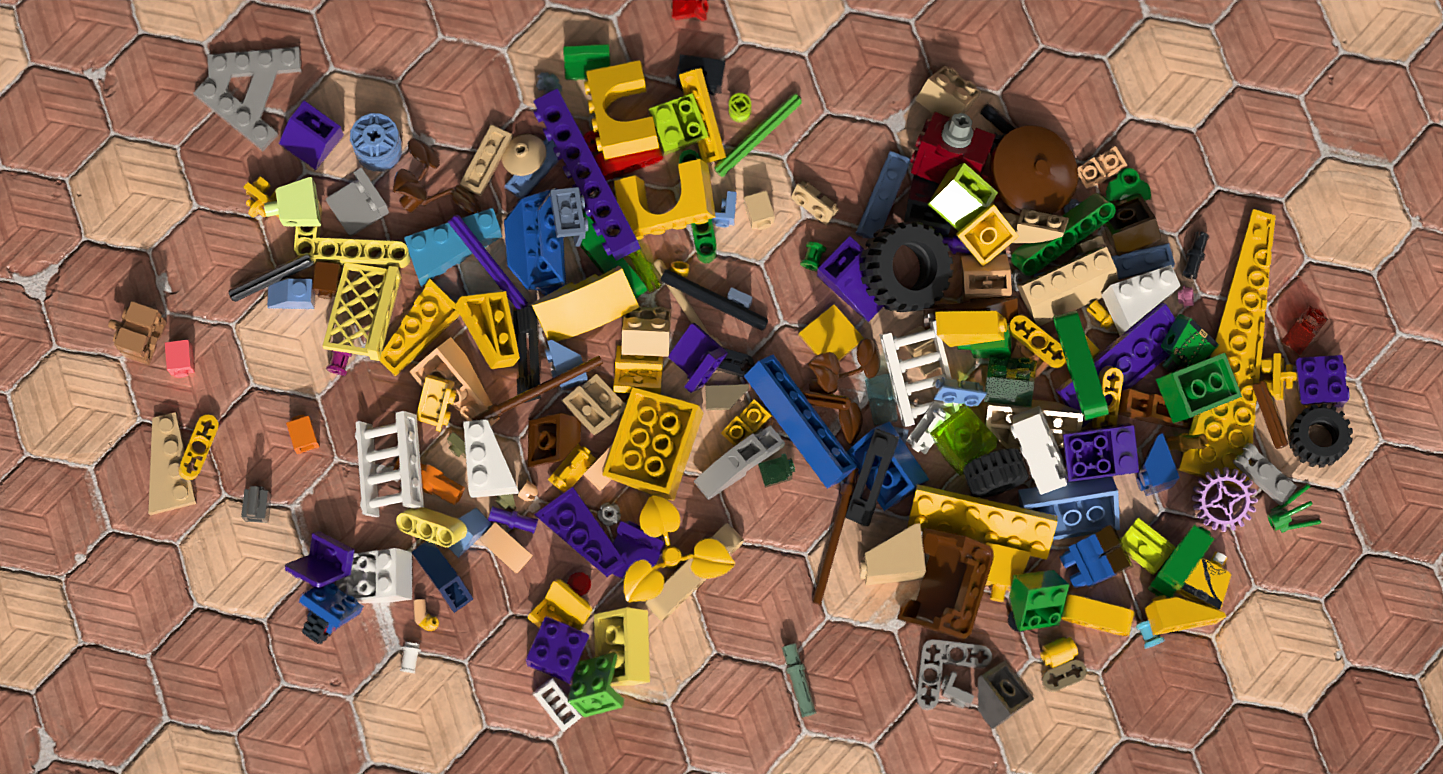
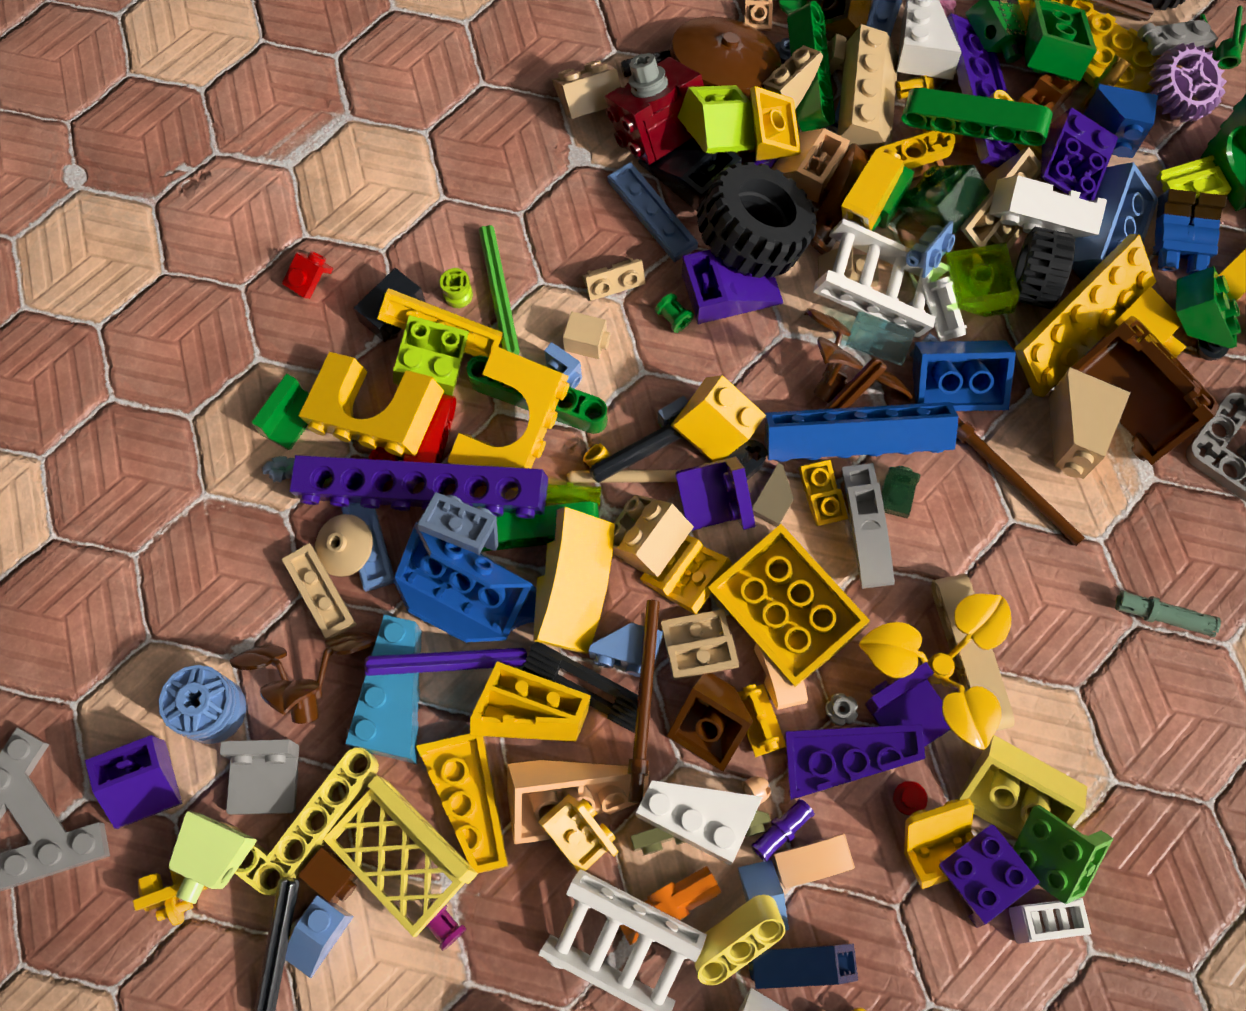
camera: 55 degrees left, 5 degrees down
yellow tile [798,304,865,361] -> none
black container [845,429,900,526] -> none
none -> yellow slope [671,375,766,462]

